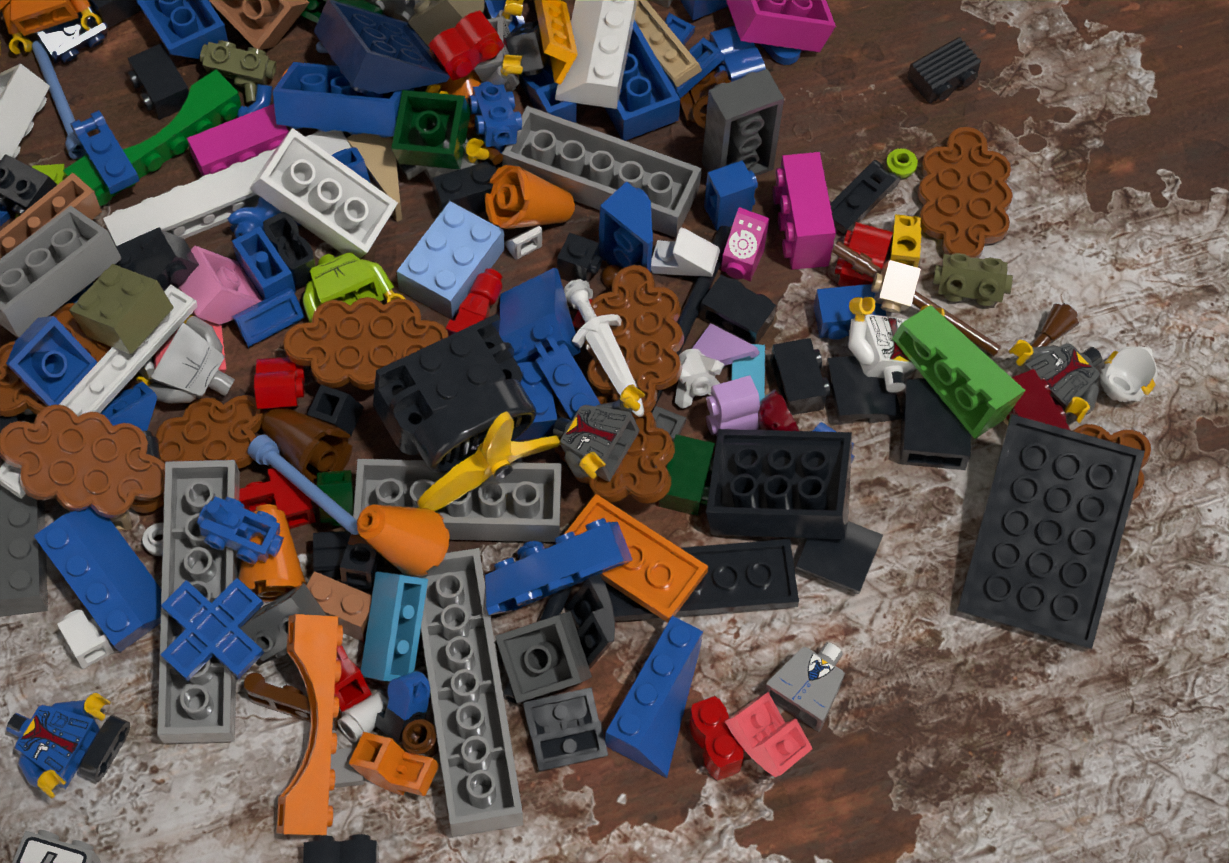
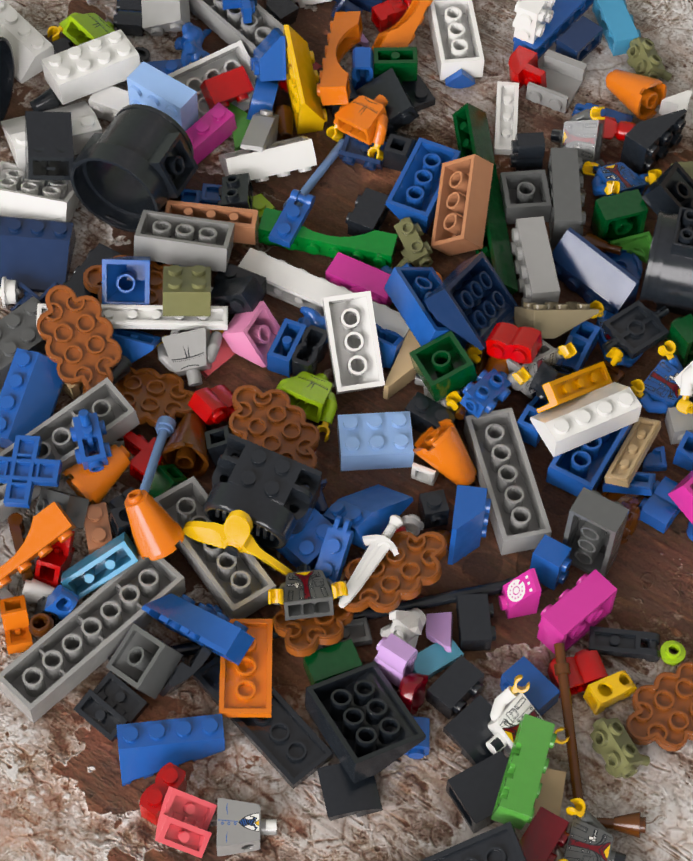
camera: 55 degrees right, 5 degrees down
blue tile [232,287,305,347] -> none
red piece [445,268,503,336] -> none
white slope [651,228,720,277] -> none
brick [871,260,921,313] -> none

